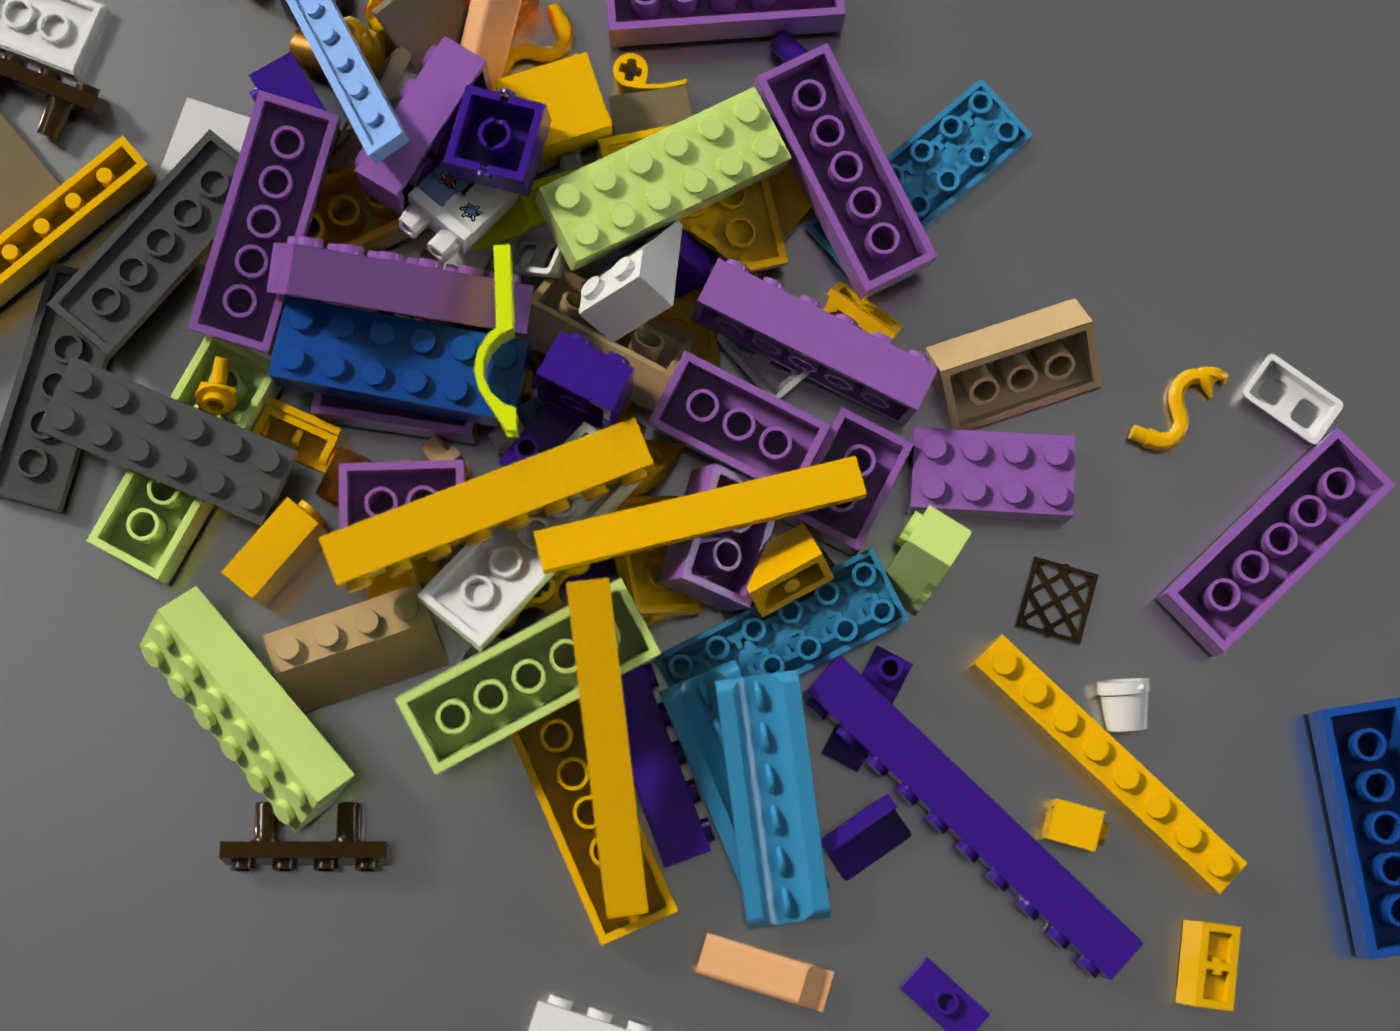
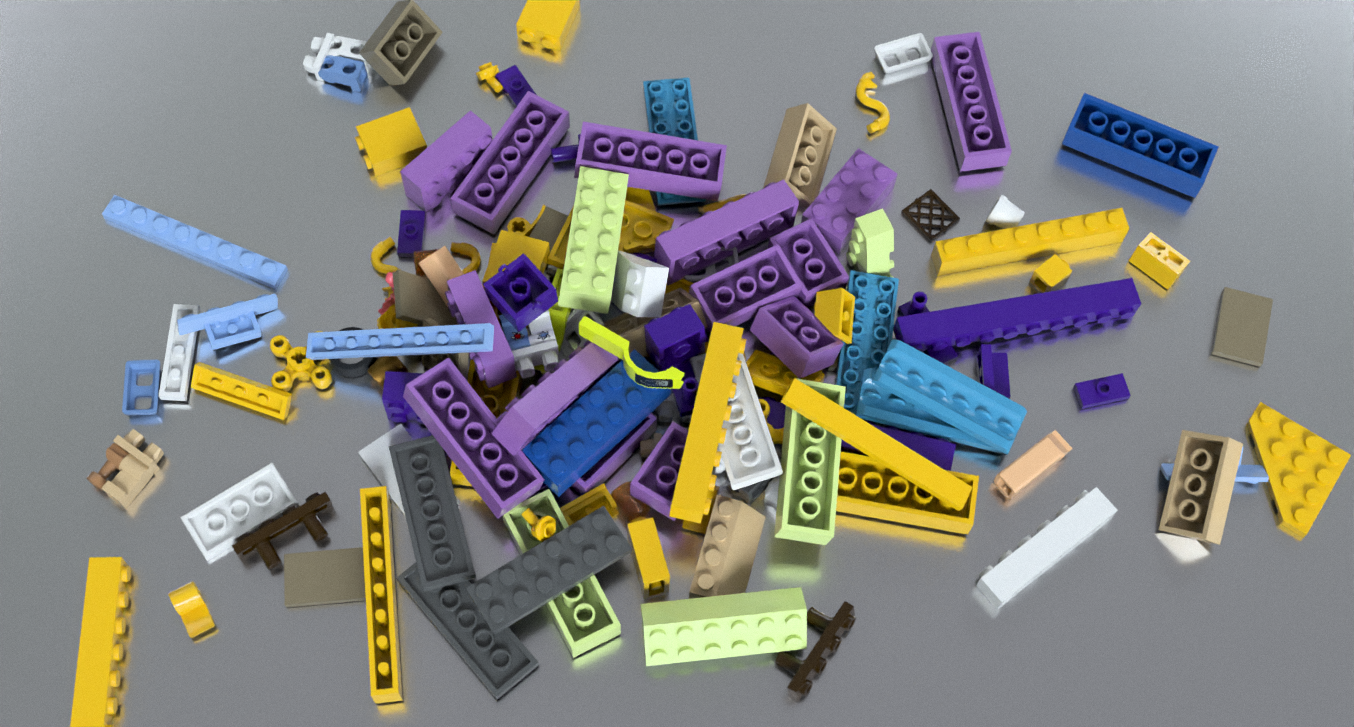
camera: 55 degrees left, 15 degrees down
yellow tile [533,456,867,575] -> none

